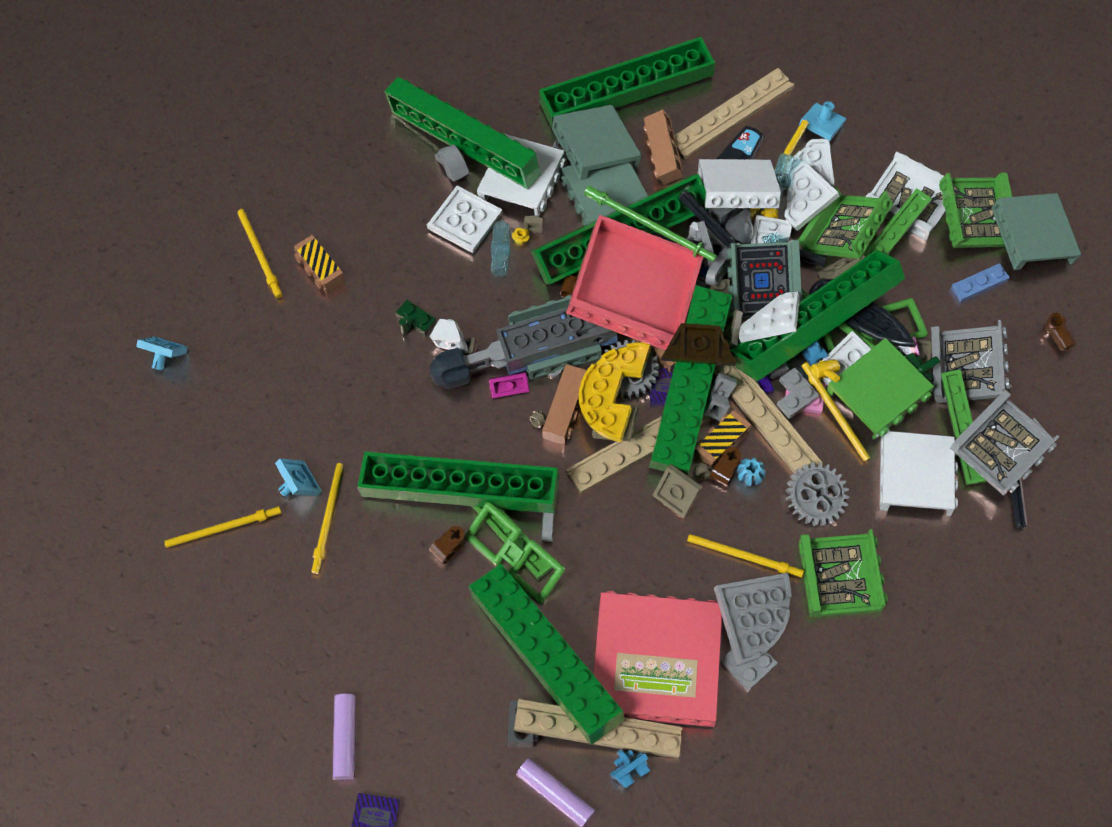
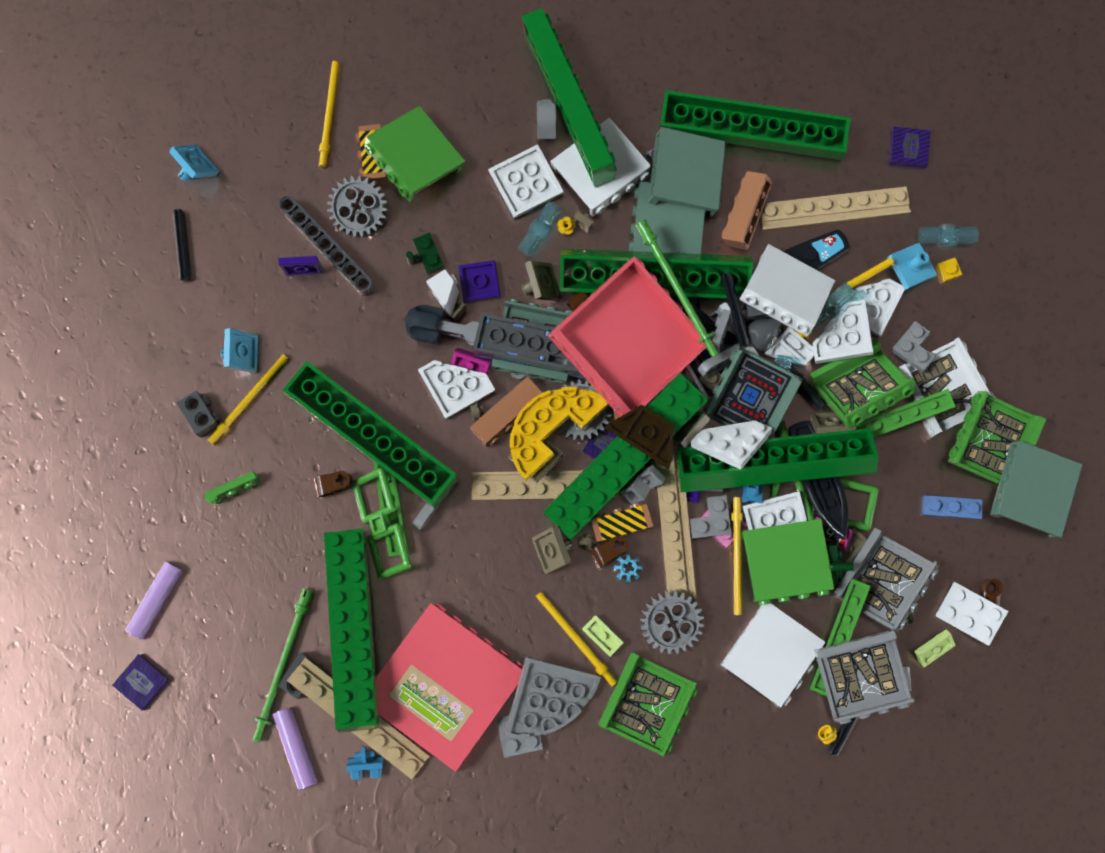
camera: 30 degrees right, 15 degrees up
yellow bar [164,506,282,548] -> none
yellow piece [811,359,840,383] -> none
none -> black axle [172,209,190,281]
none -> dark grey brick [176,391,219,437]
none -> bright green plate [205,471,260,504]
none -> bright green bar [253,588,314,743]
none -> dark purple tile [278,256,323,276]
none -> dark grey beam [279,196,374,296]
none -> light grey gear [327,176,388,237]
none -> bright green panel [364,106,465,202]
none -> white plate [418,360,496,419]
none -> dark purple tile [458,260,501,303]
none -> dark tan tile [522,261,562,301]
none -> yellowish green plate [582,615,623,657]
none -> yellow plate [818,725,837,744]
none -> tile [890,126,931,168]
none -> light grey plate [891,321,935,373]
none -> yellowish green plate [914,629,955,667]
none -> clear light blue piece [918,224,979,247]
none -> white plate [935,582,1009,646]
none -> yellow plate [936,258,963,283]

